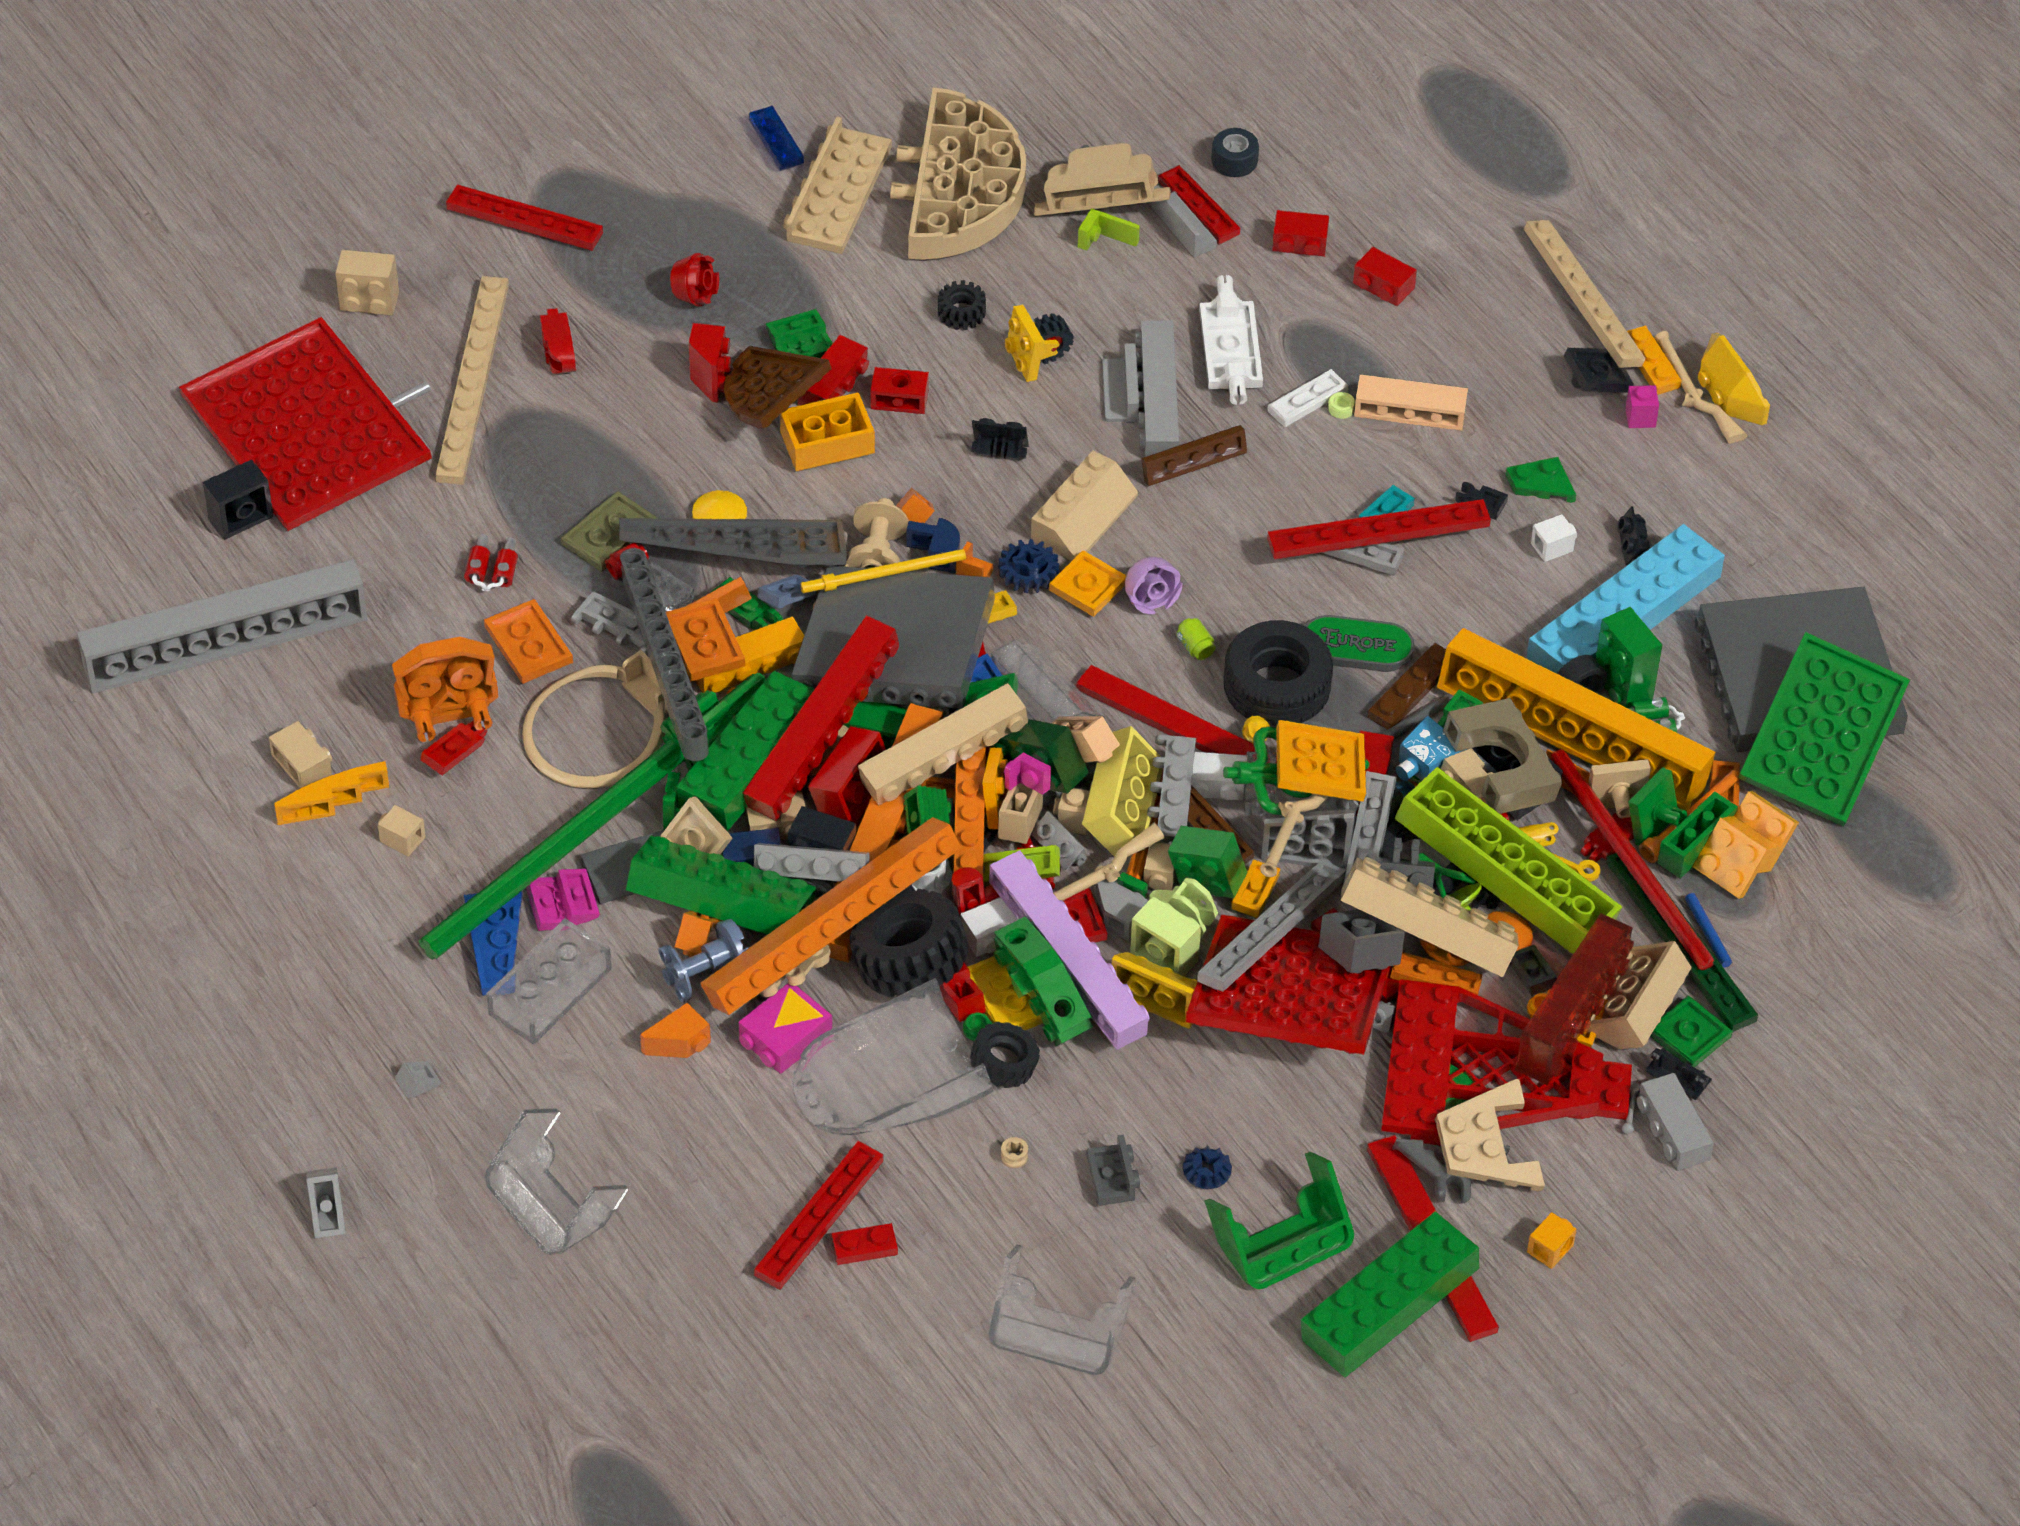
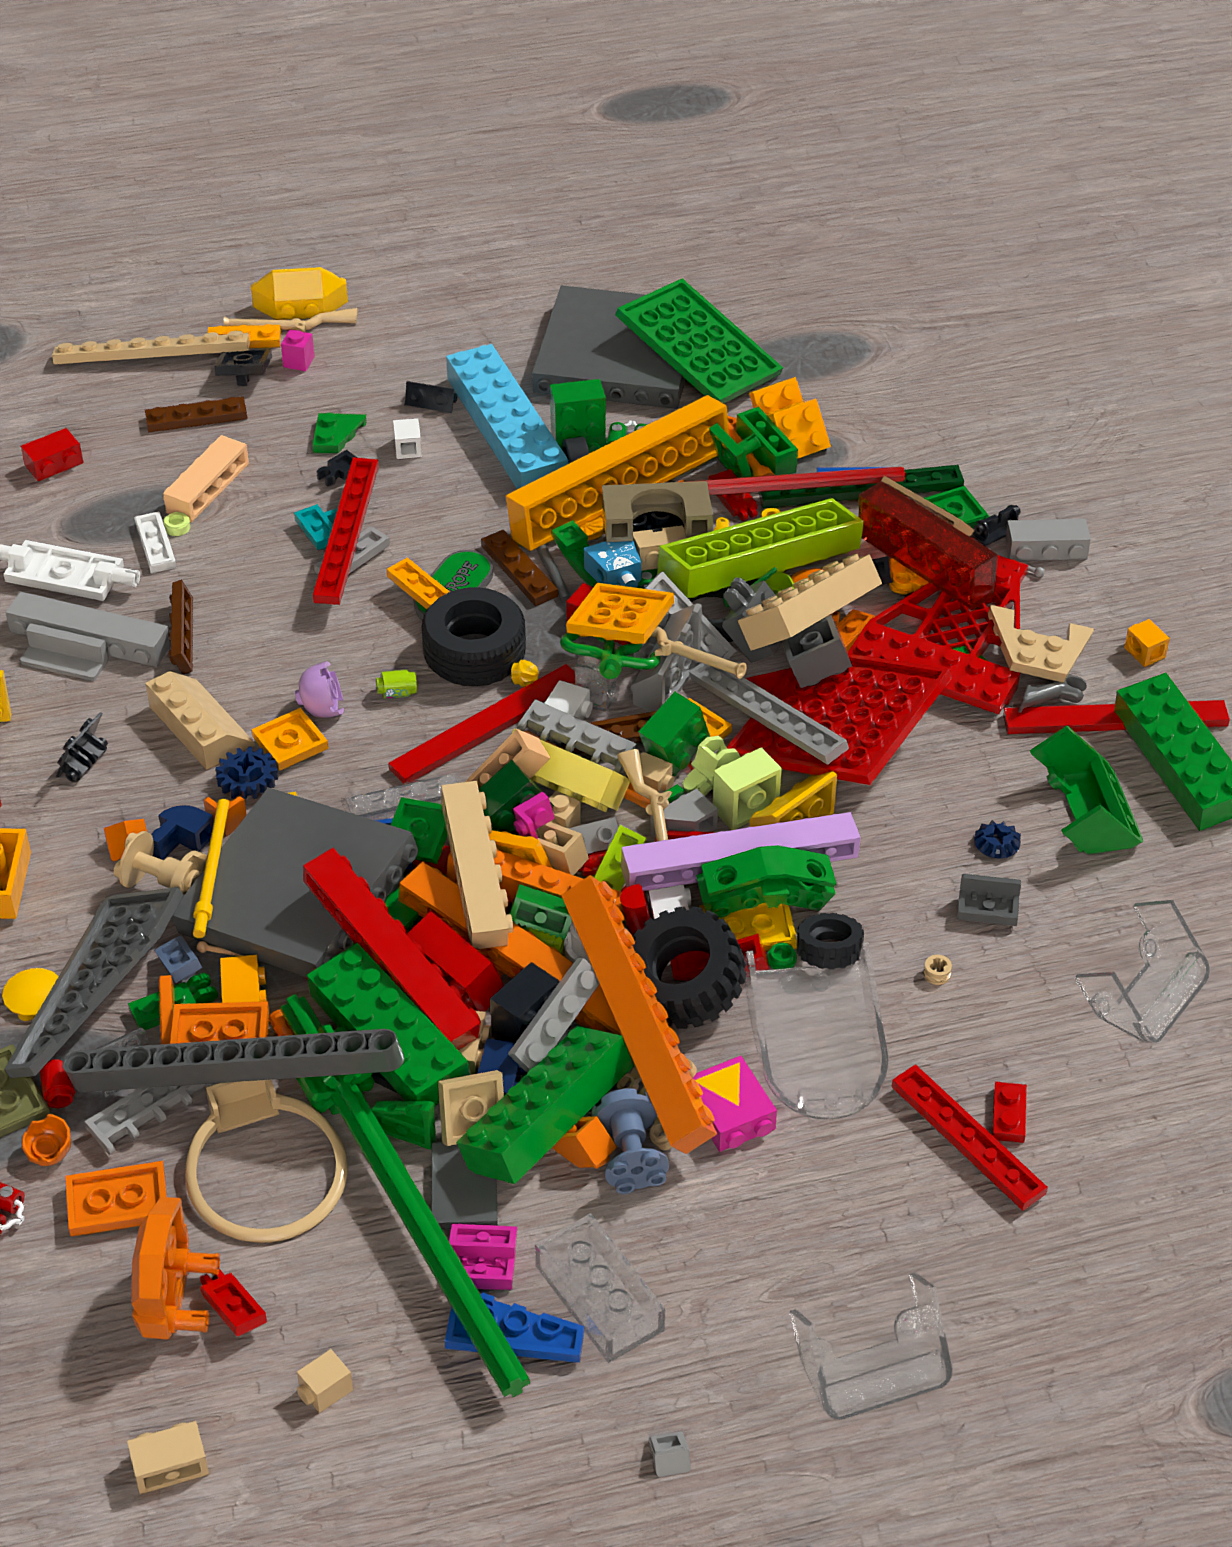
camera: 70 degrees left, 5 degrees down
light orange slope [274,761,389,825] -> none
orange slope [640,1003,711,1058] -> none
tan tile [1588,759,1651,818] -> none
none -> orange hair [22,1114,71,1166]
none -> reddish brown plate [145,396,248,433]
none -> light orange plate [386,557,450,609]

